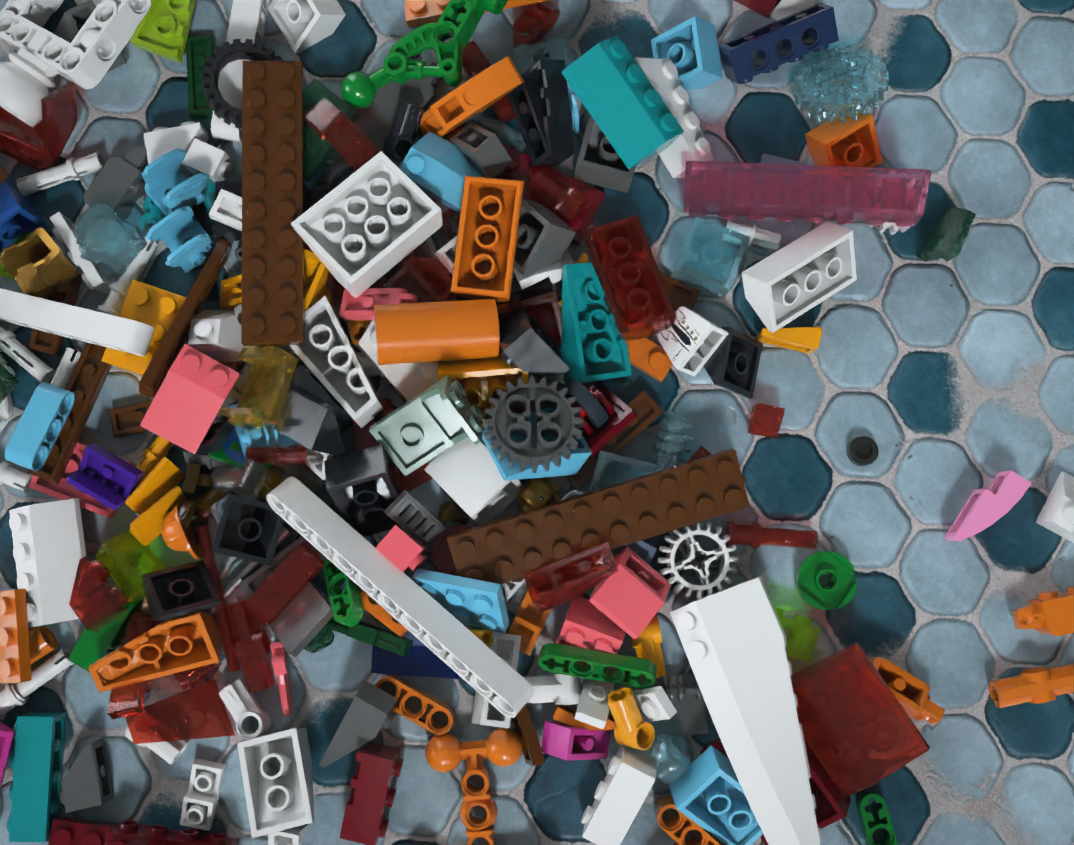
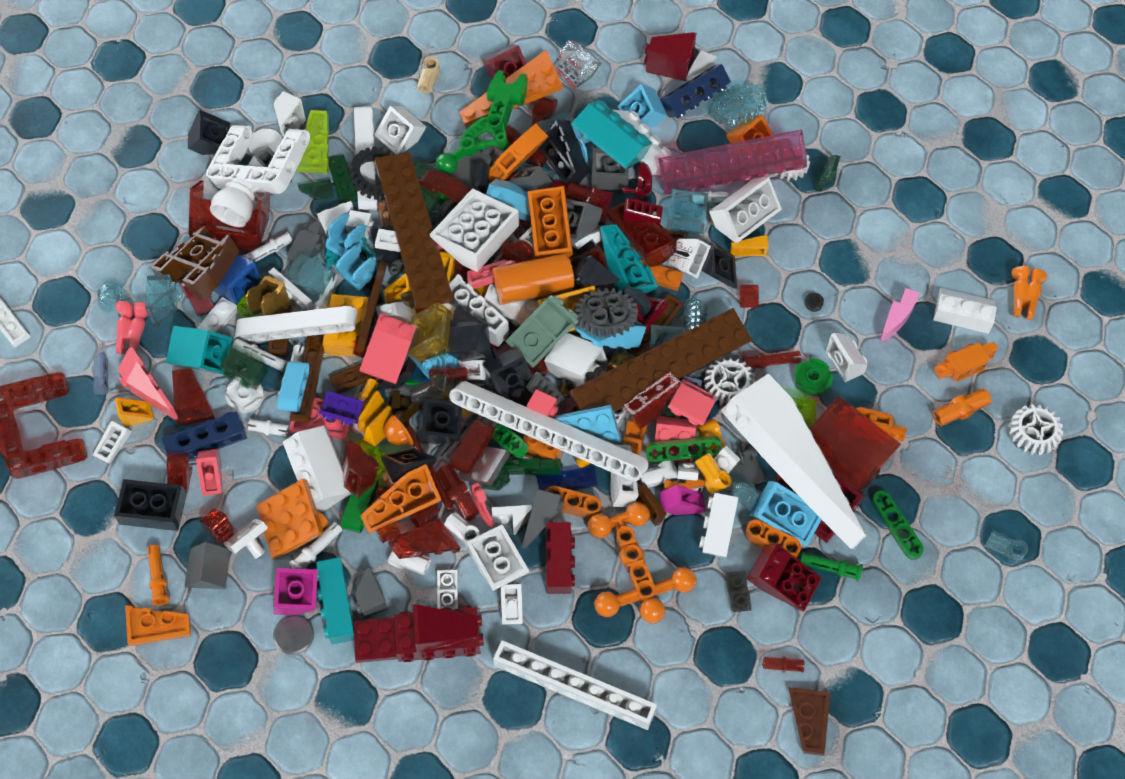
camera: 15 degrees left, 20 degrees down
none -> clear green tile [298,179,334,200]
none -> white slope [492,505,532,535]
none -> dark red helmet [622,163,652,200]
none -> dark red slope [624,198,663,223]
none -> white slope [826,333,867,382]

